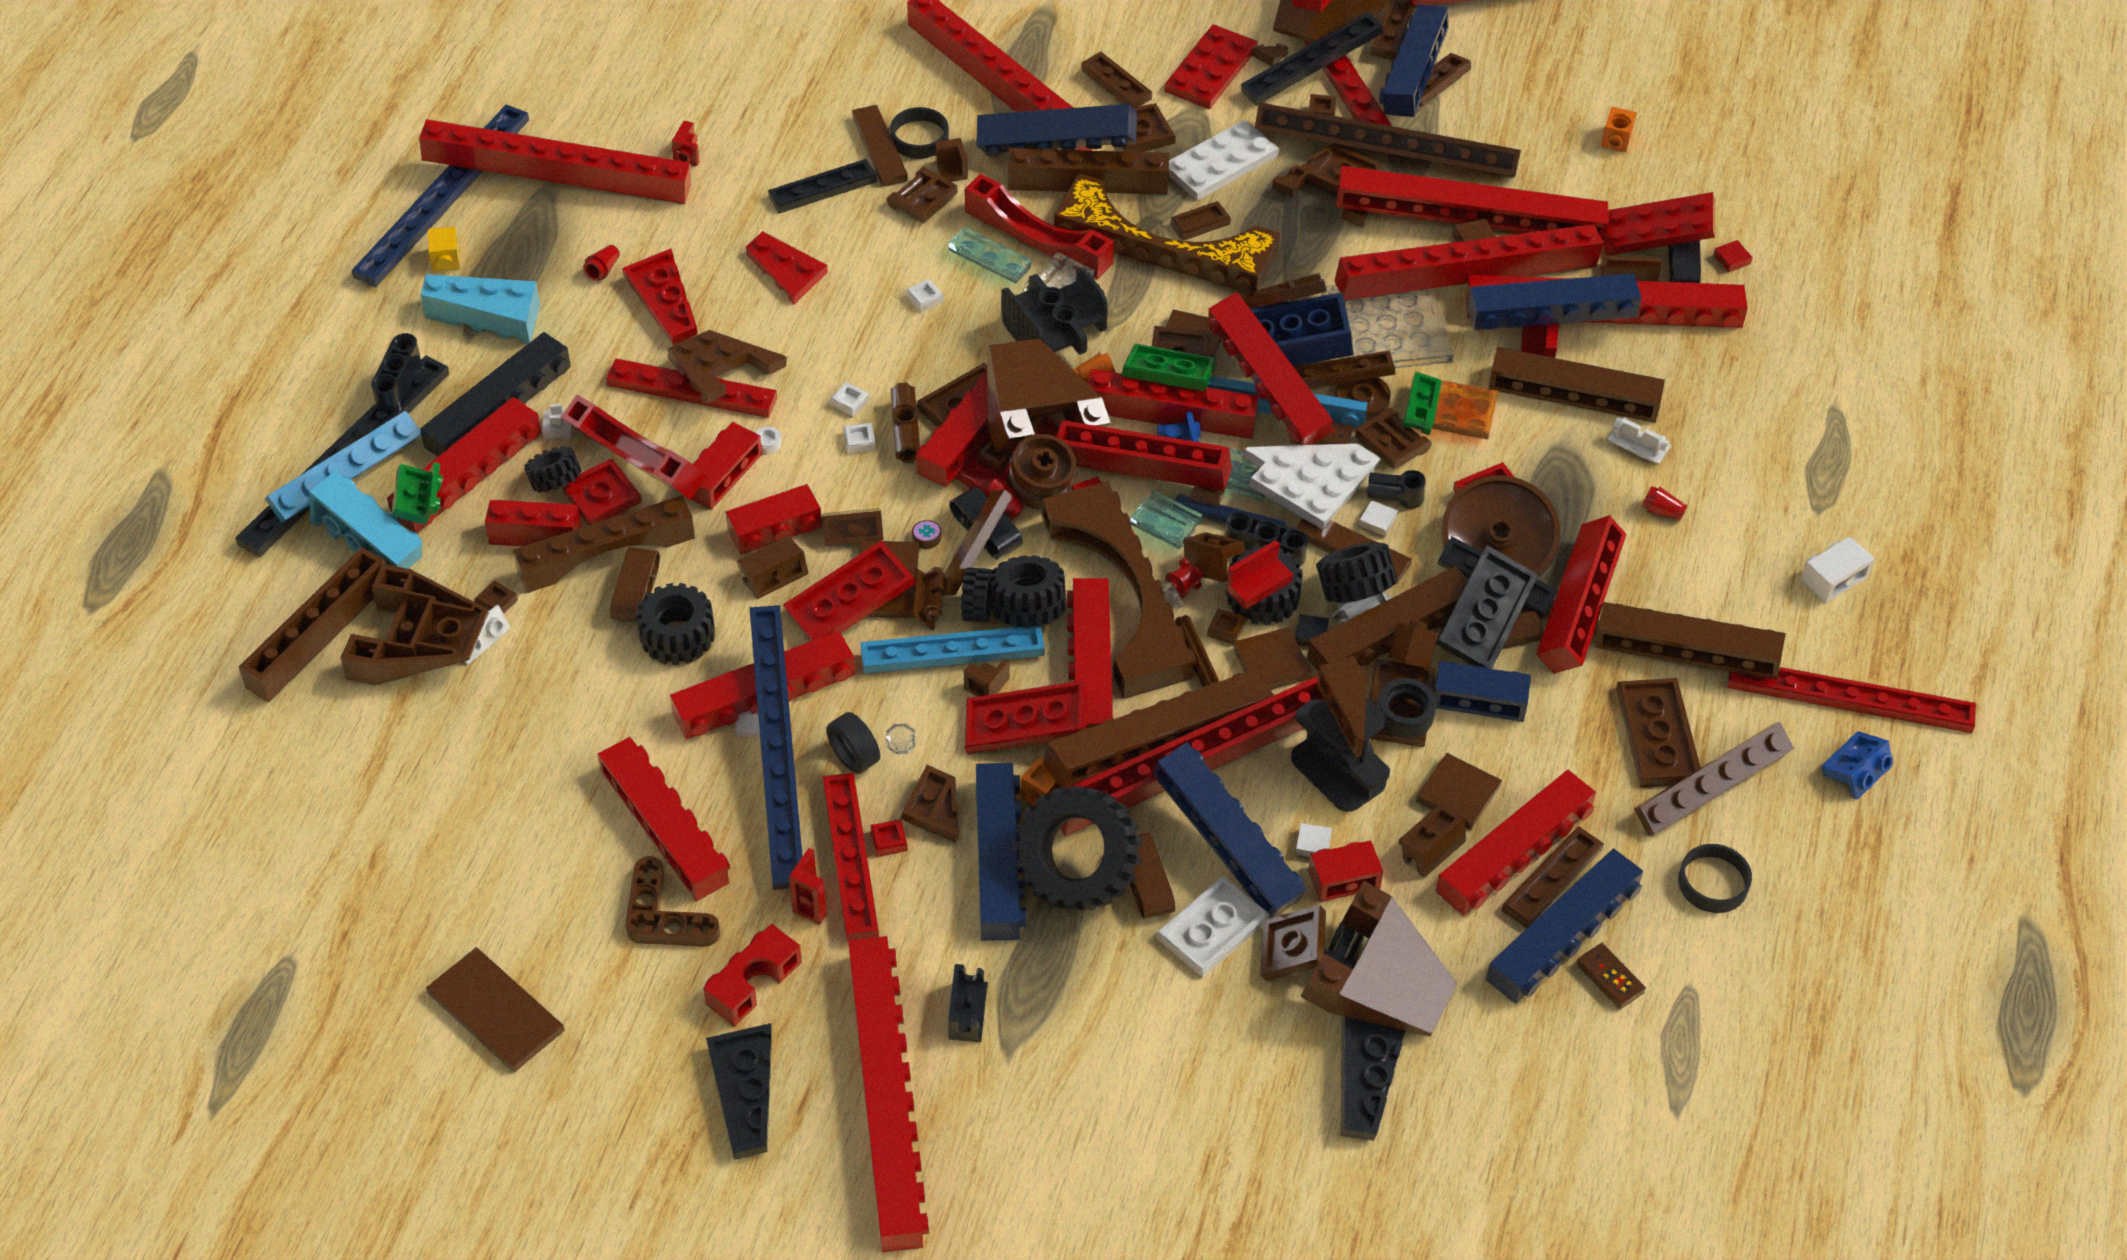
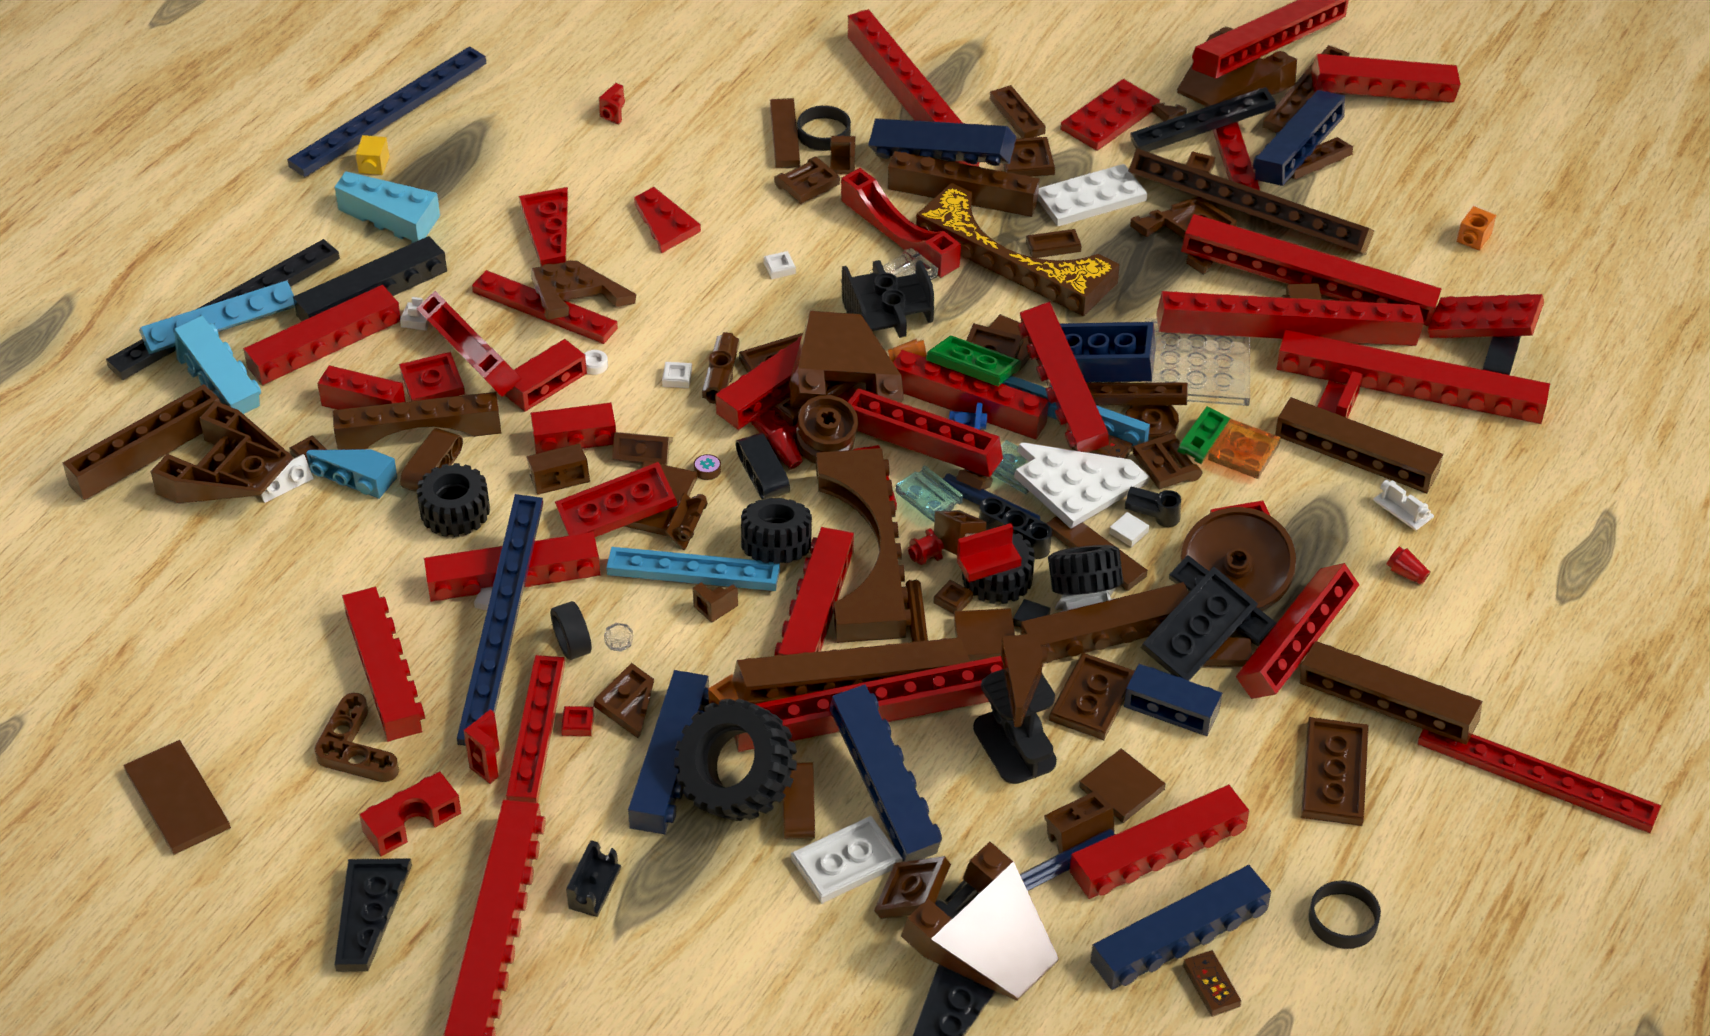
camera: 15 degrees right, 5 degrees down
black beam [371,333,421,412] -> none
green bracket [391,462,443,525] -> none
red brick [419,119,691,204] -> none
black tyre [524,446,582,493] -> none
red cone [583,245,620,281] -> none
black tile [768,159,877,214] -> none
white tile [830,382,869,417] -> none
reddish brown tile [939,490,1012,596] -> none
clear light blue plate [949,227,1032,284] -> none
black tyre [961,567,992,623] -> none
red tile [965,680,1088,754] -> none
clear tile [1160,581,1184,612] -> none
reddish brown wing [1240,273,1327,309] -> none
white tile [1295,823,1332,857] -> none
red brick [1308,840,1384,902] -> none
black tyre [1377,678,1437,738] -> none
reddish brown brick [1388,619,1438,668] -> none
dark blue brick [1467,273,1642,331] -> none
reddish brown tile [1502,826,1604,929] -> none
reddish brown panel [1600,256,1662,282] -> none
plate [1634,722,1795,836] -> none
red tile [1713,240,1753,272] -> none
white brick [1801,537,1875,603] -> none
blue bracket [1821,731,1893,799] -> none
none -> dark azure slope [306,449,398,499]
none -> dark blue axle [1020,829,1115,891]

